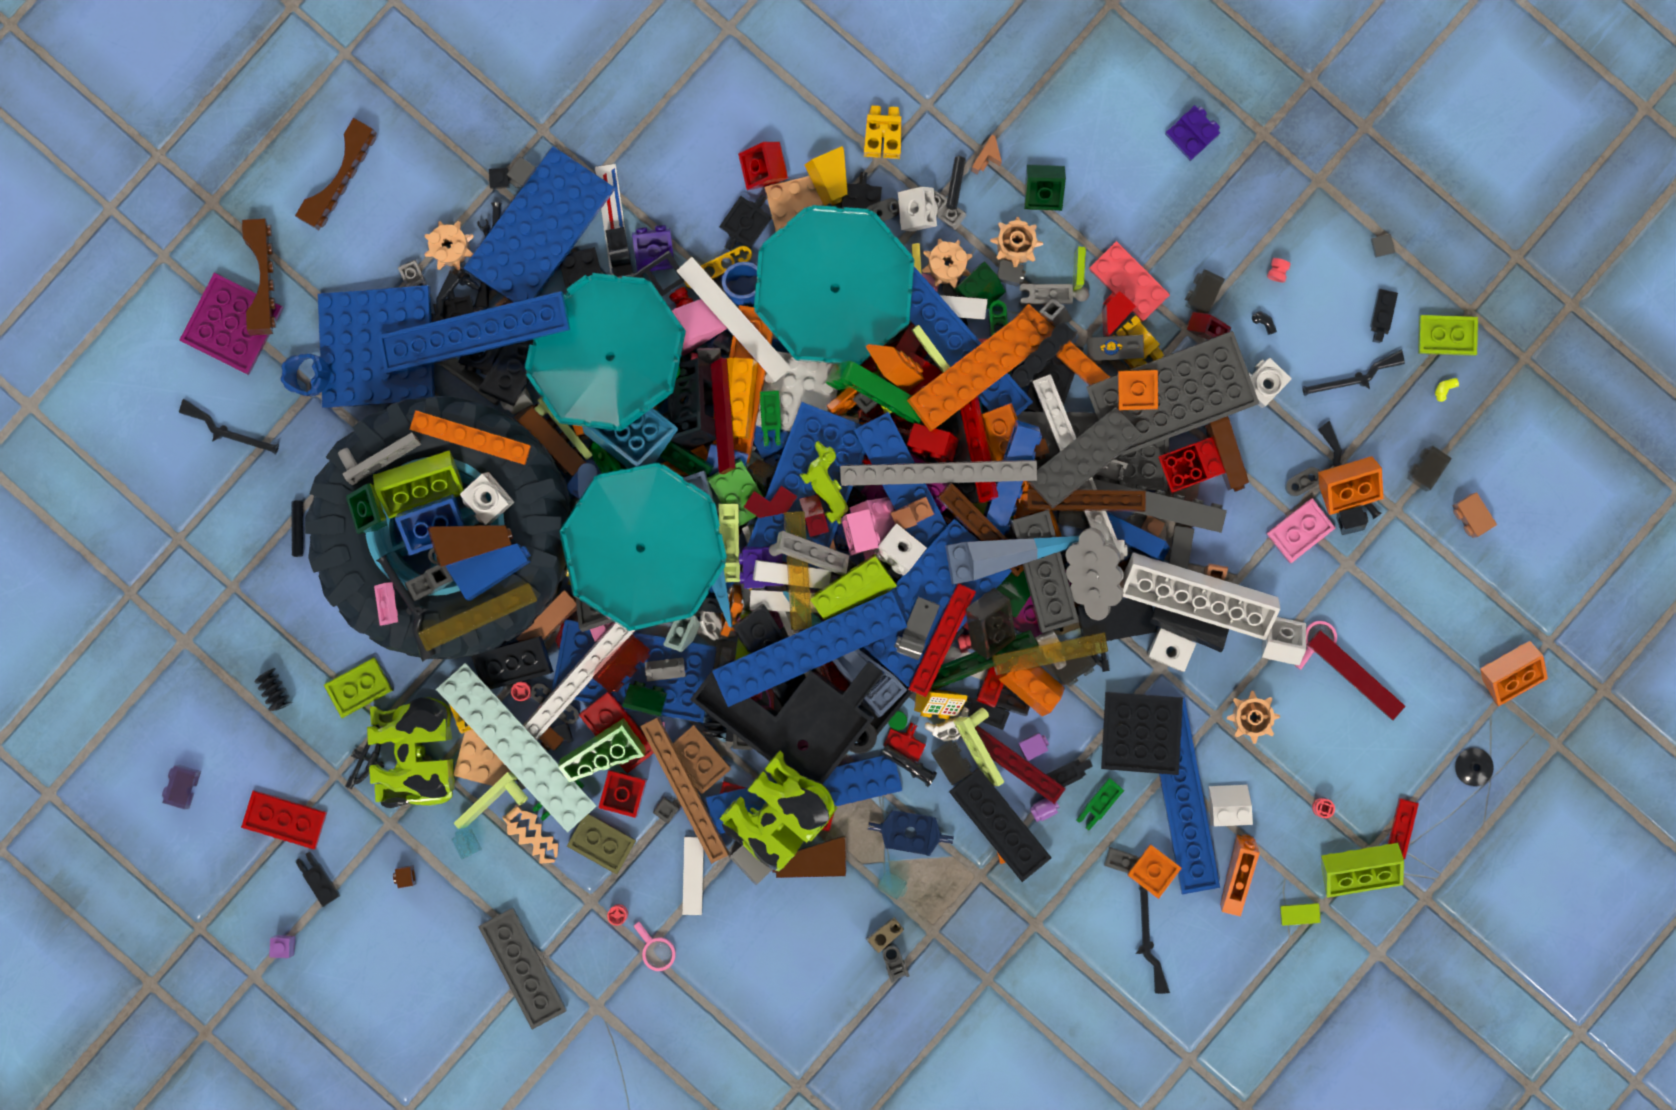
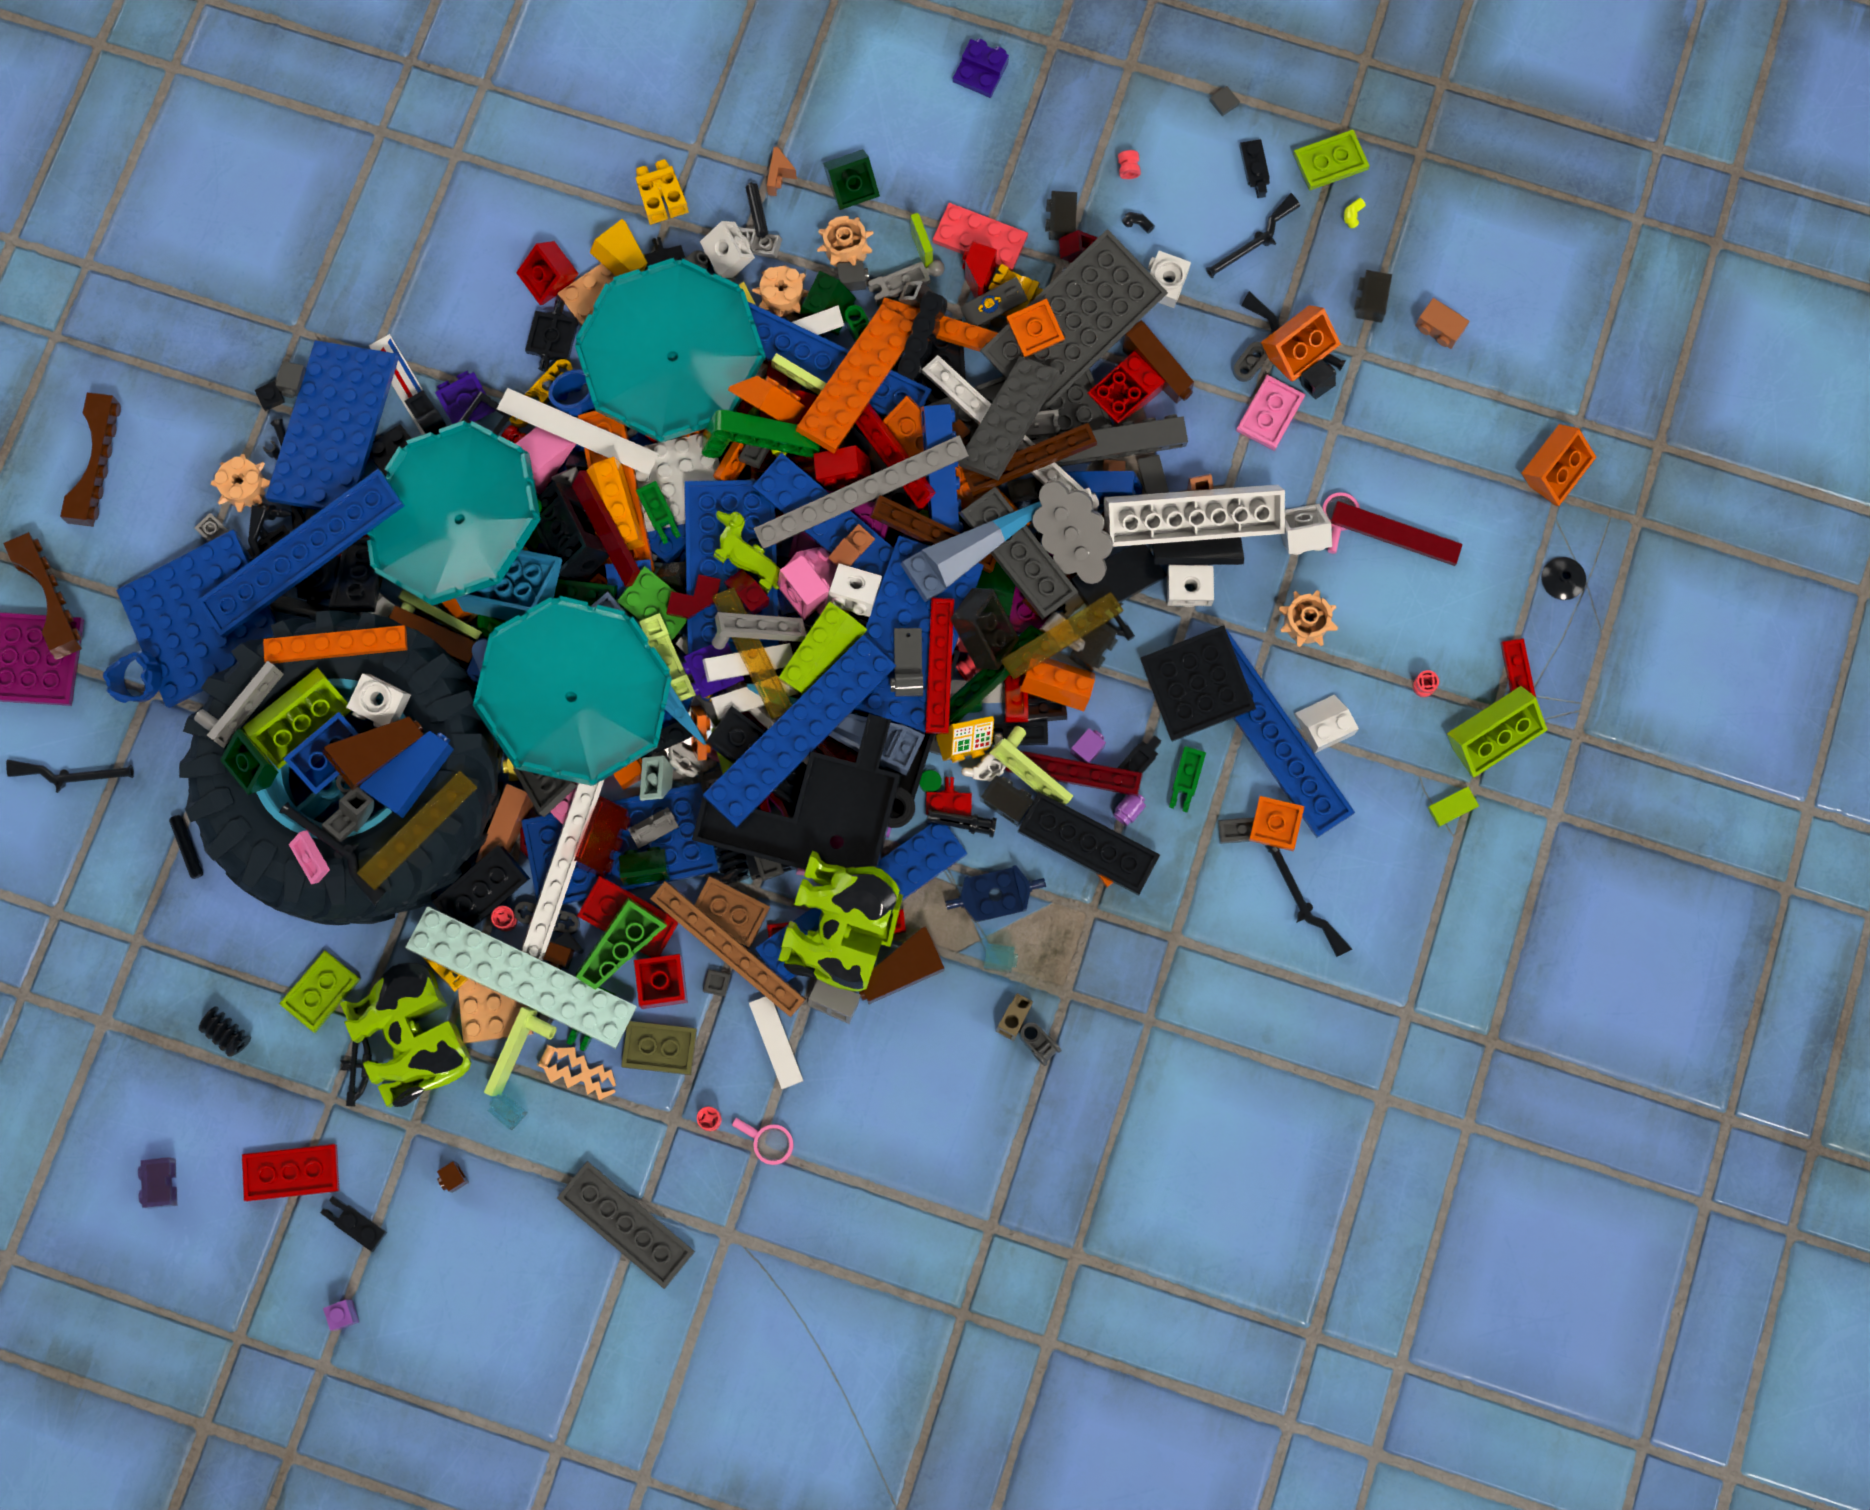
camera: 20 degrees left, 10 degrees down
orange slope [1220,834,1260,917] -> none

